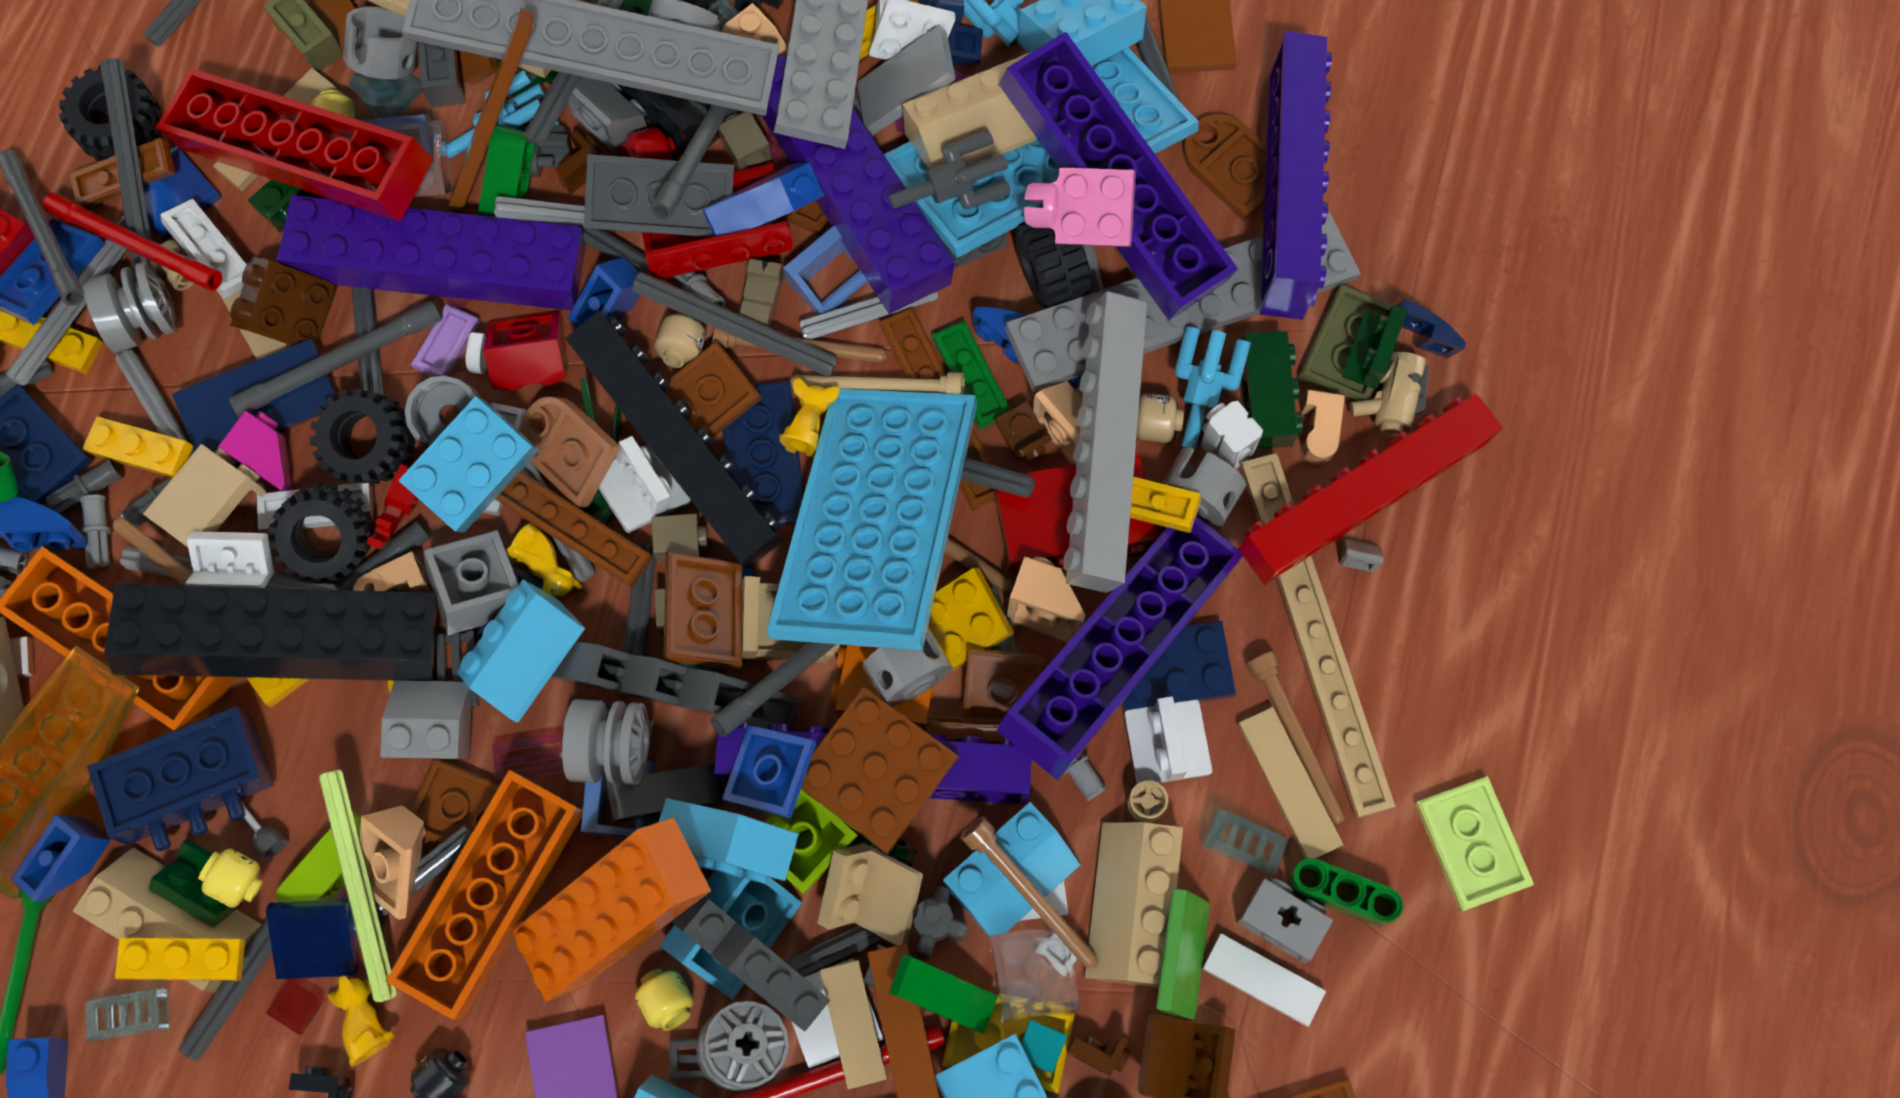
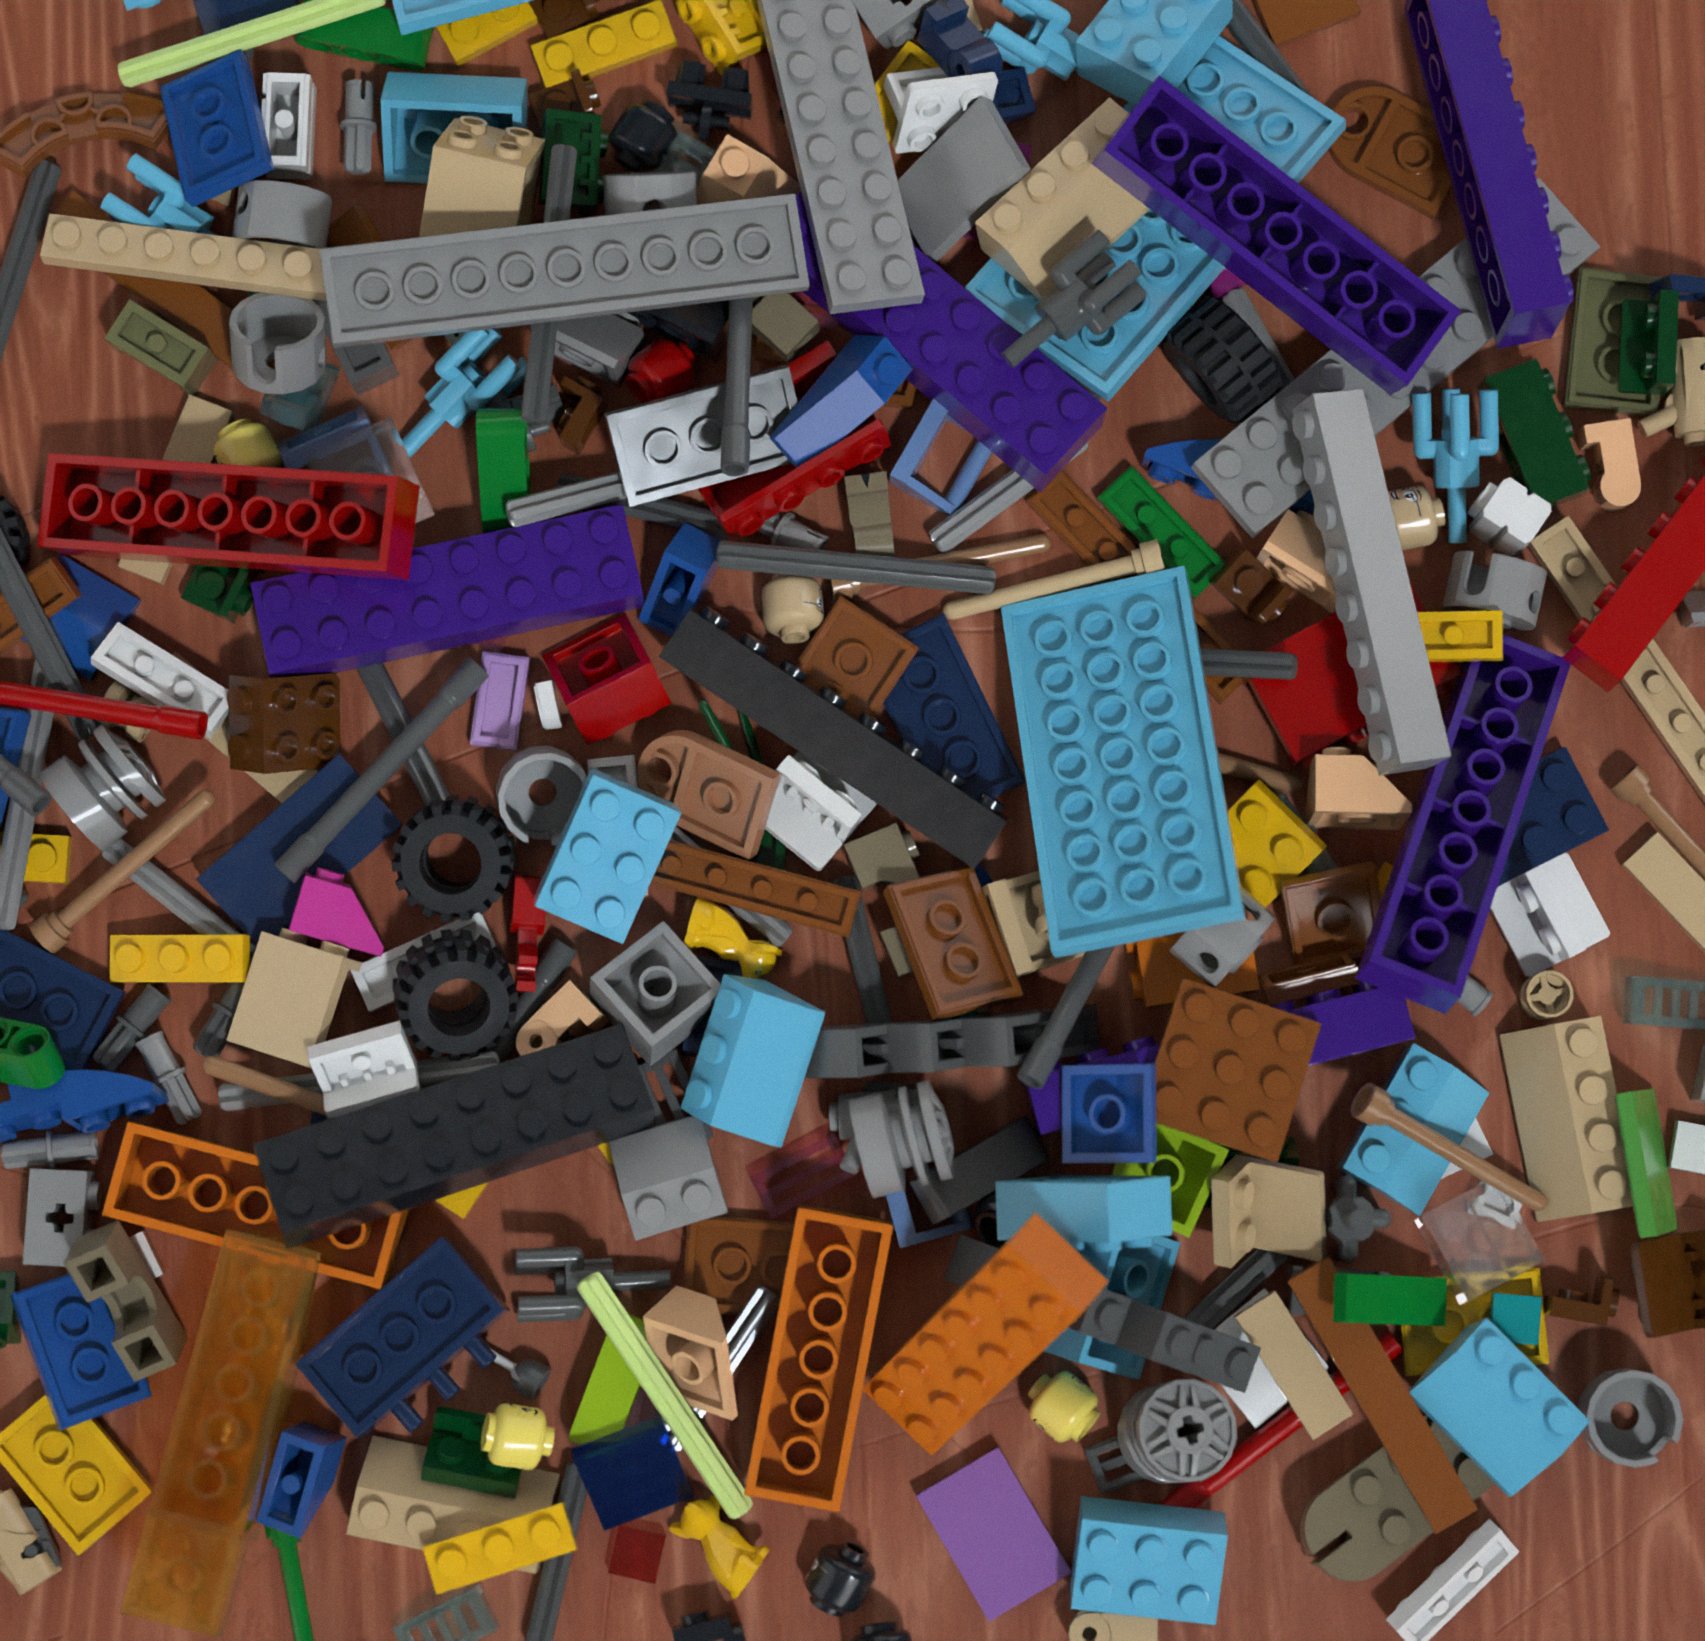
camera: 15 degrees left, 10 degrees up
dark orange tile [448,8,534,211] -> none
yellow animal [779,378,840,457] -> none
bright pink plate [1024,168,1136,247] -> none
none -> medium nougat piece [29,790,215,954]
none -> dark grey plant [514,1246,670,1323]

